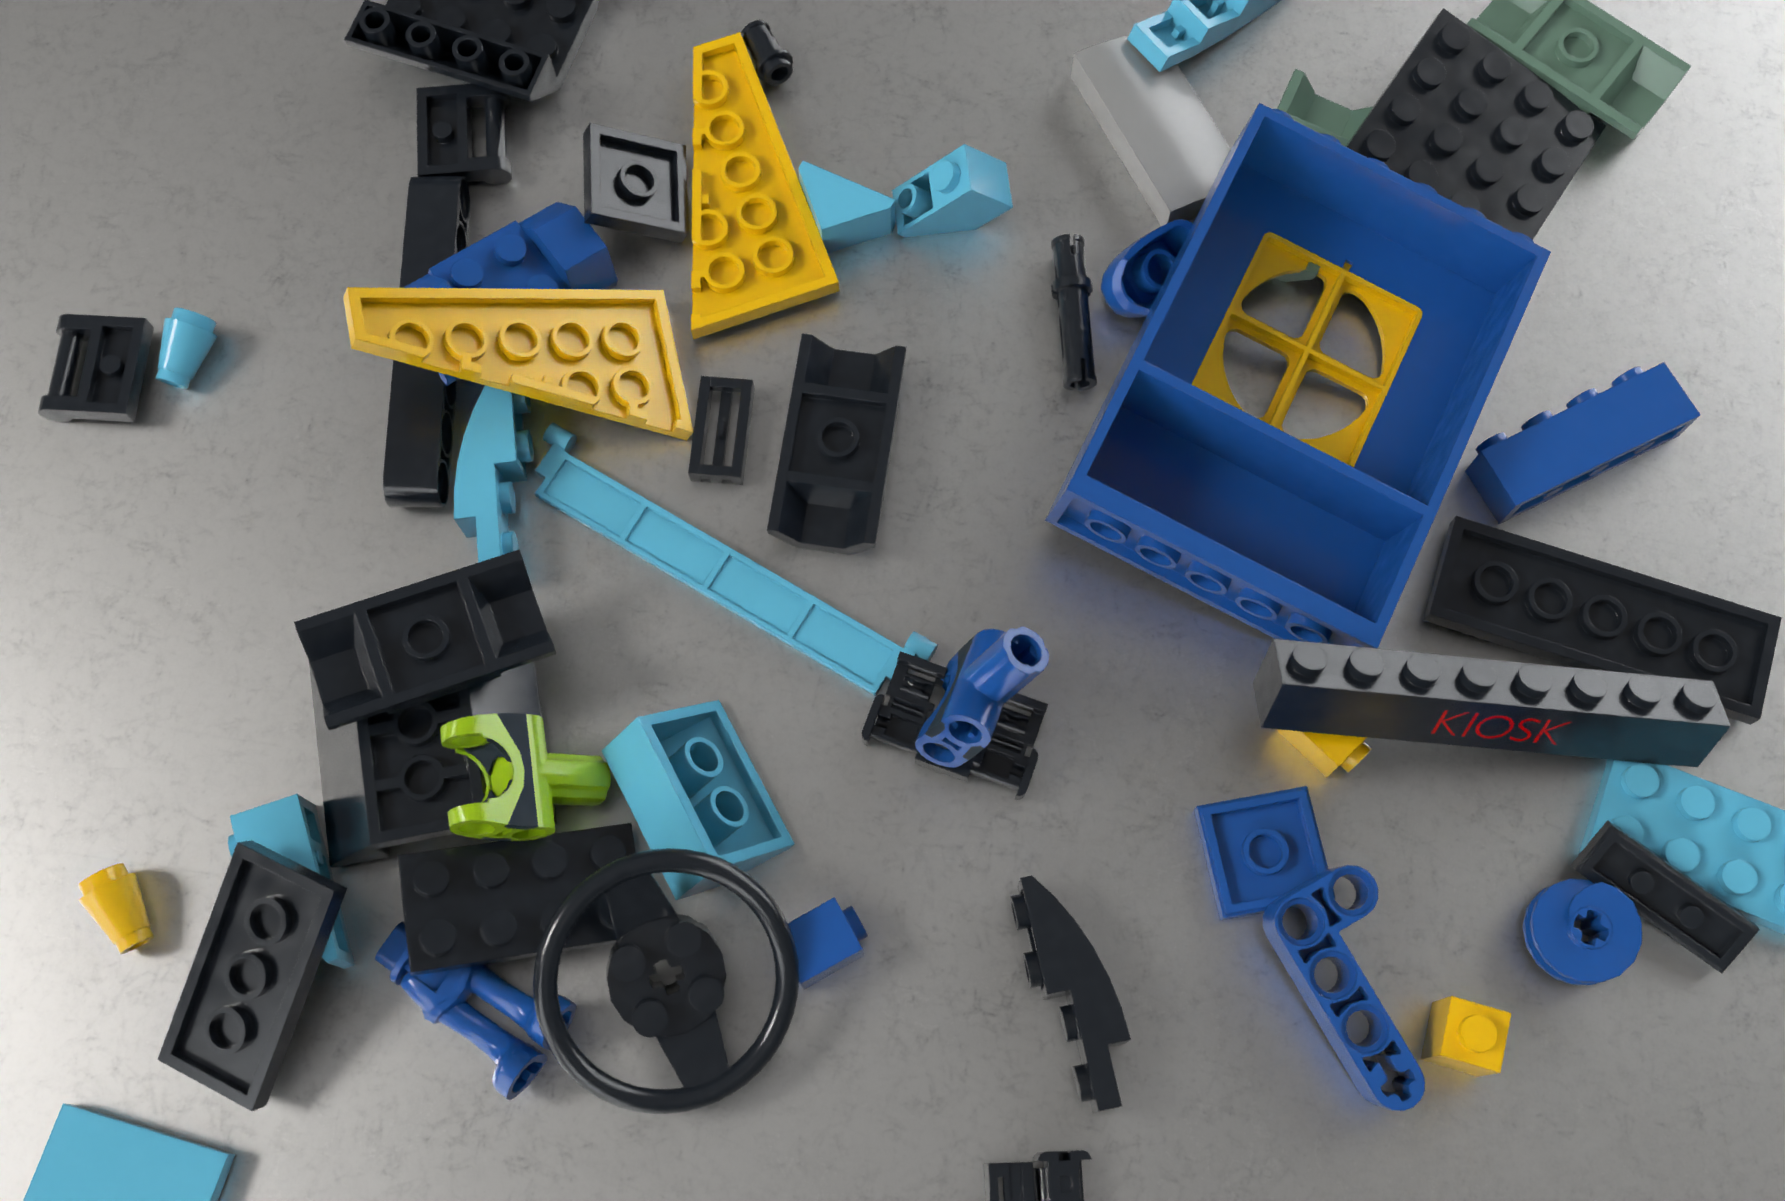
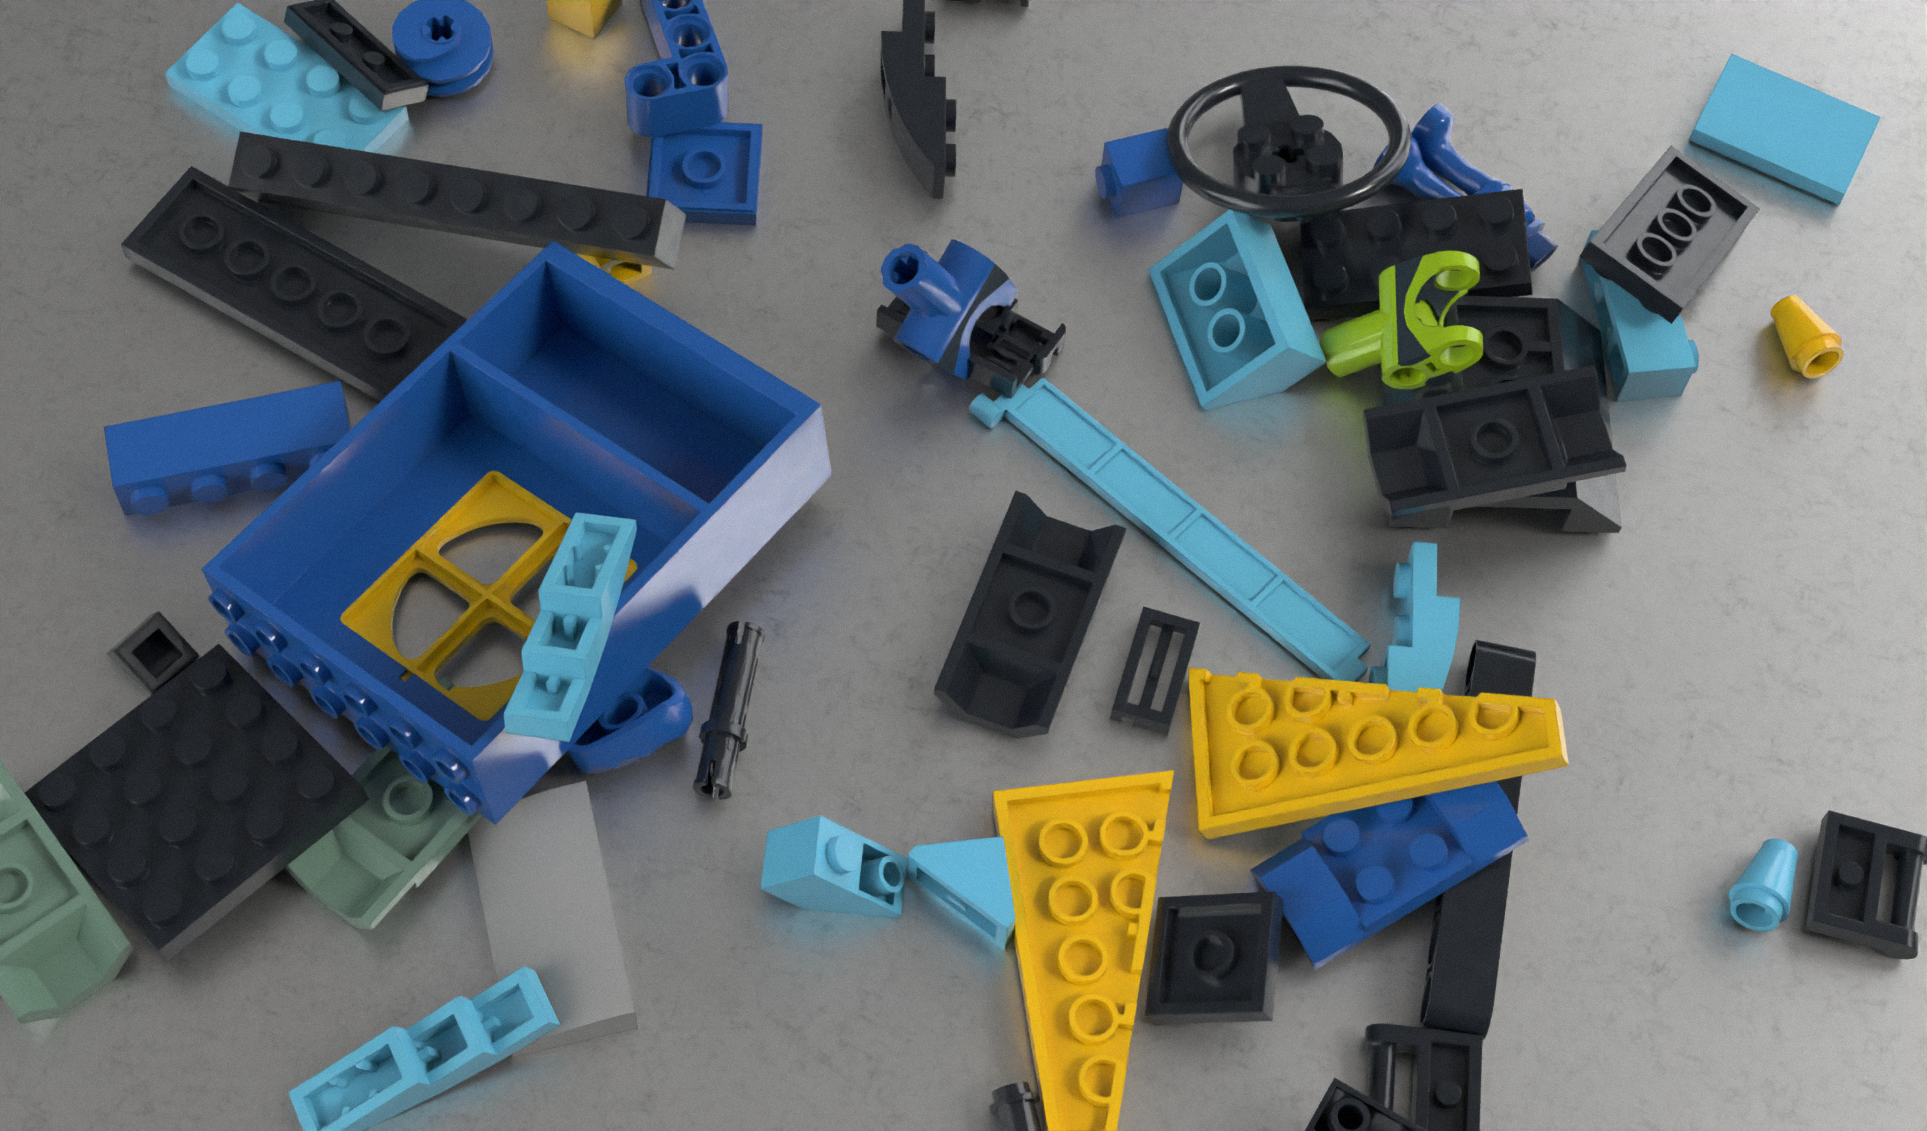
camera: 175 degrees left, 10 degrees down
none -> black slope [106,611,200,695]
none -> medium azure slope [504,512,637,742]

